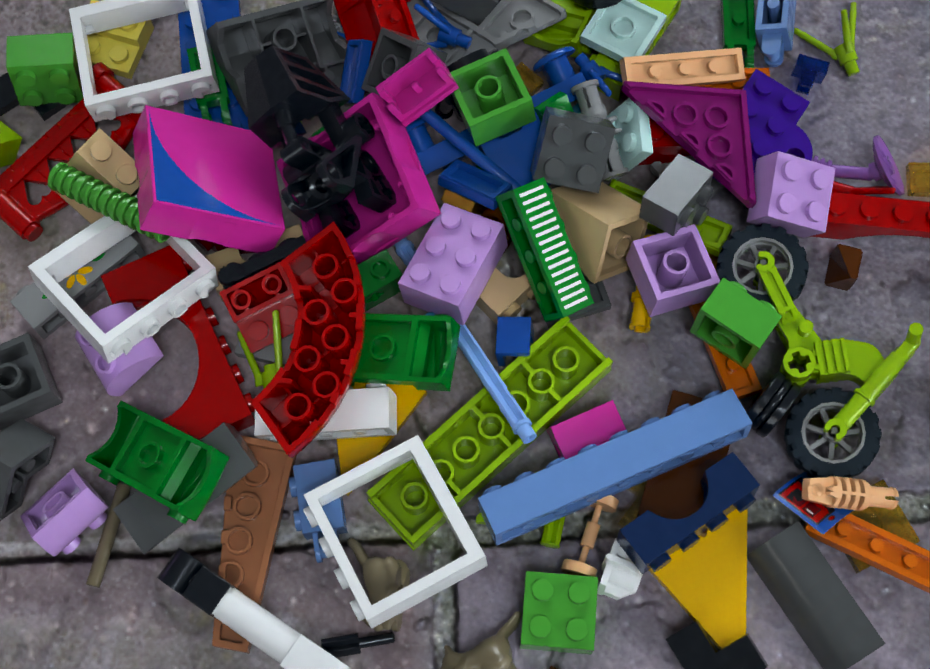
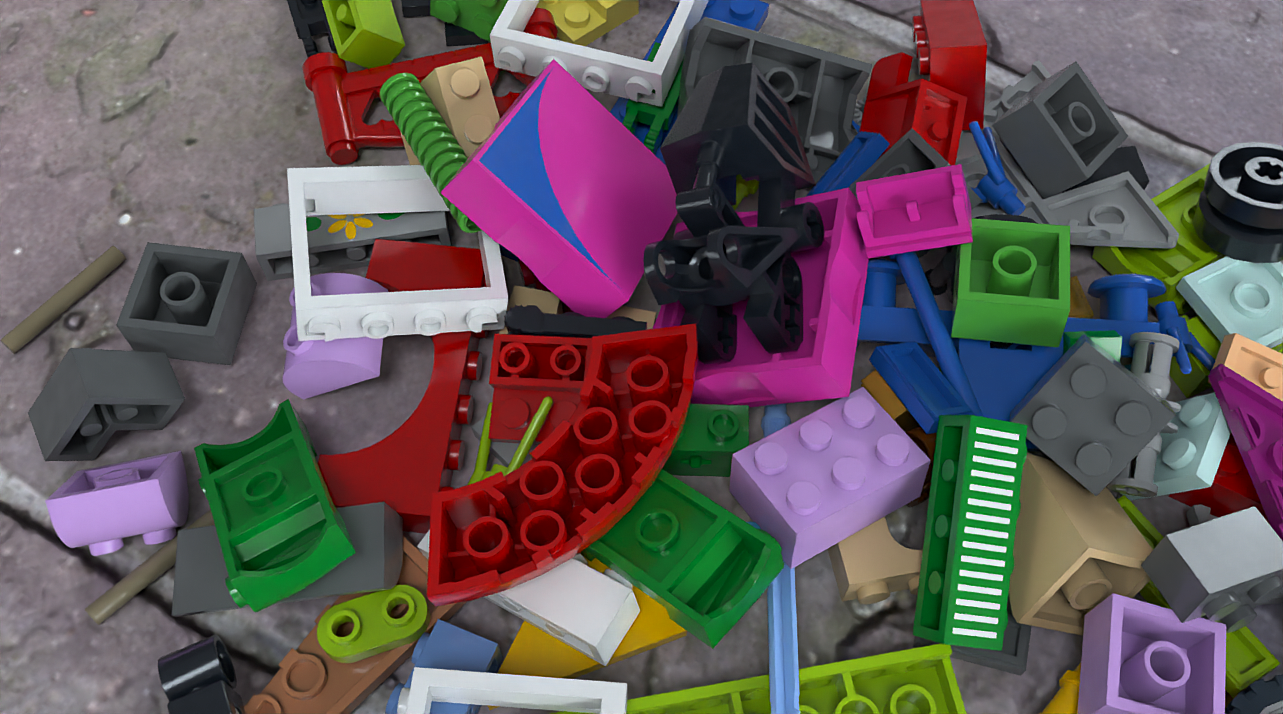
camera: 30 degrees right, 10 degrees down
blue panel [495,317,534,366] -> none
none -> lime plate [317,585,430,663]

